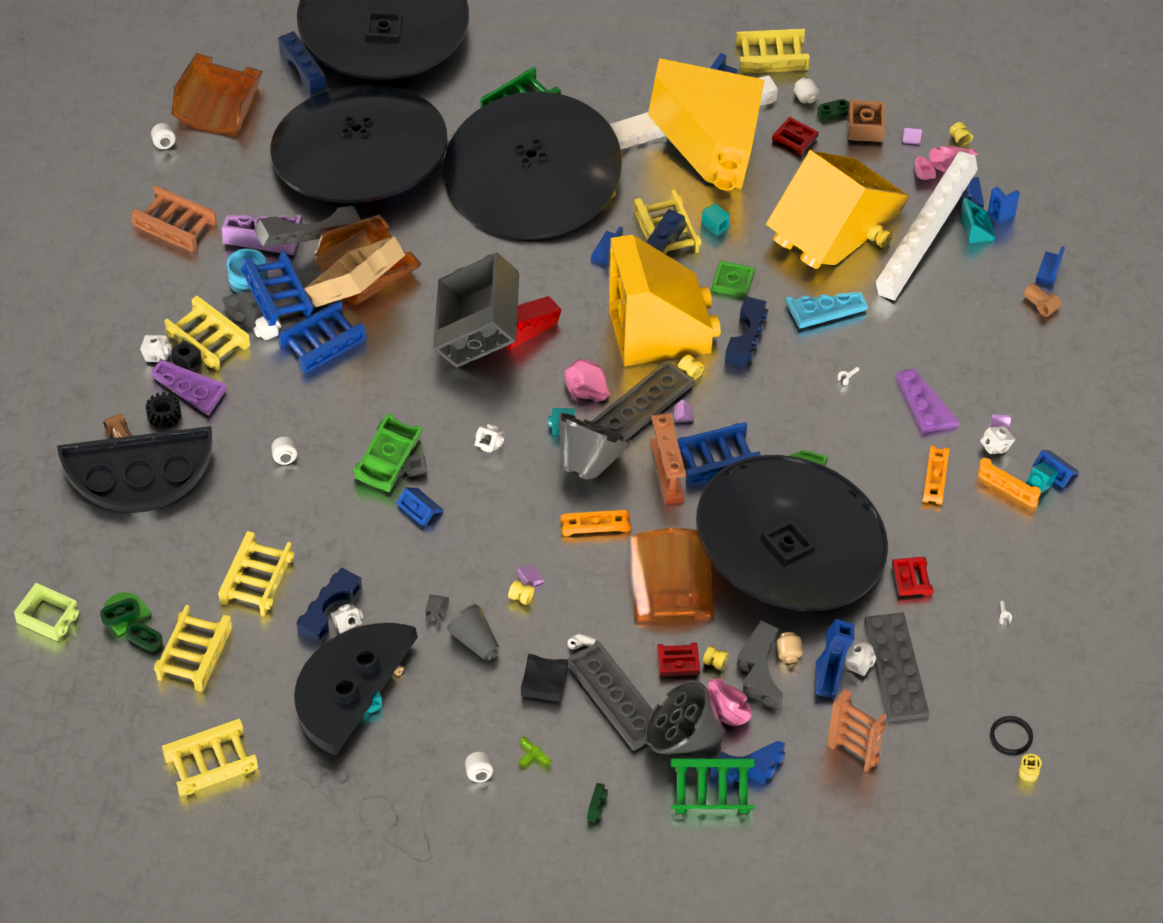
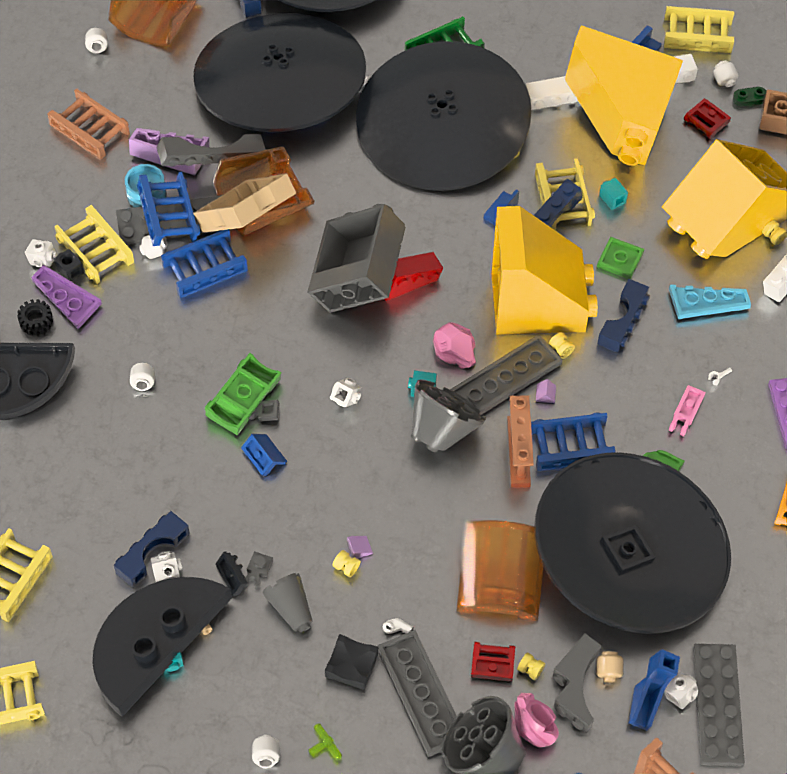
camera: 10 degrees right, 5 degrees up
light yellow fence [218,531,294,616] -> none
light orange plate [560,510,632,536] -> none
red plate [892,557,934,596] -> none
none -> black plate [215,551,247,596]
none -> bright pink hinge [669,385,706,436]

